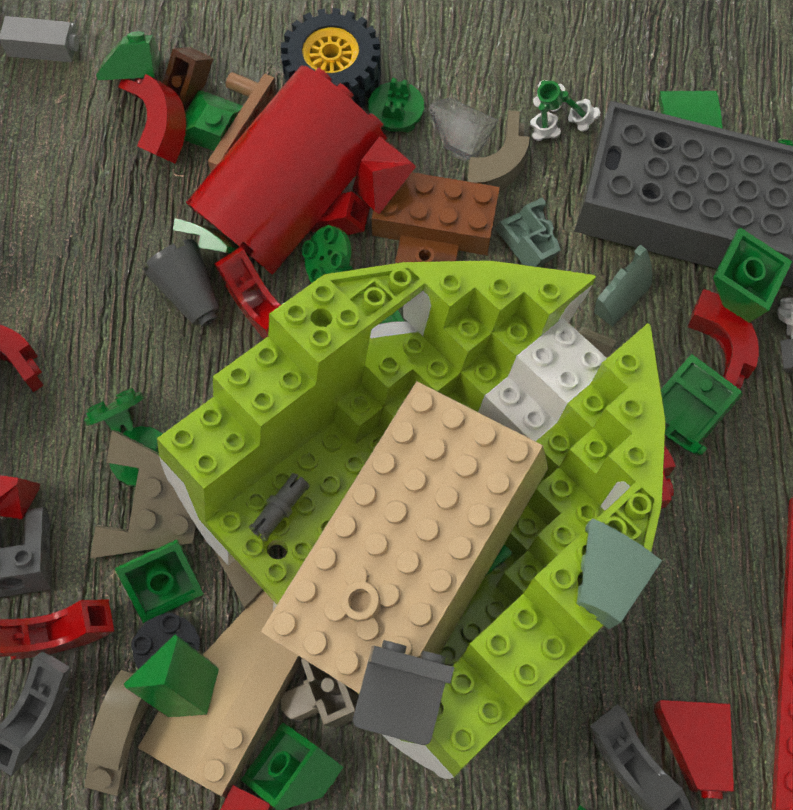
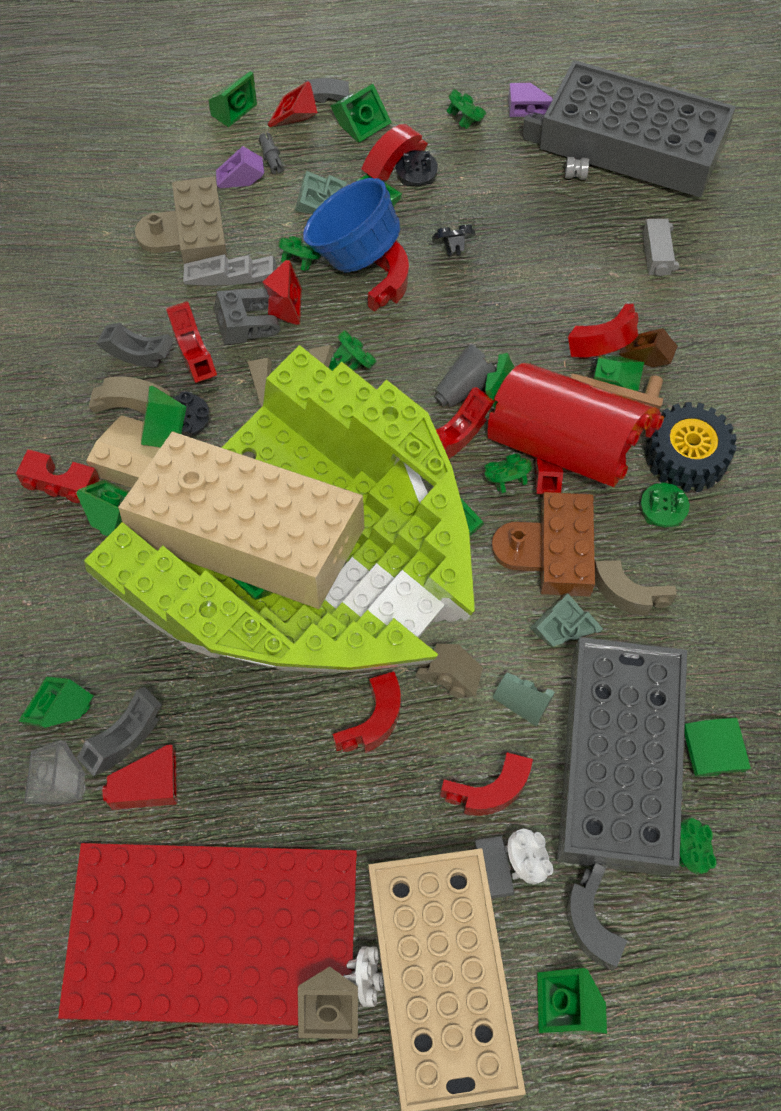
camera: 80 degrees right, 5 degrees down
green slope [96,31,161,80] -> none
green slope [115,539,204,623] -> none
dark grey pin [249,473,310,541] -> none
red slope [352,136,416,214] -> none
dark grey bracket [353,640,454,745] -> none
clear slope [429,97,499,161] -> none
plant [530,80,601,141] -> none
sand green slope [577,519,662,629] -> none
green piece [661,354,743,456] -> none
green slope [713,227,792,323] -> none

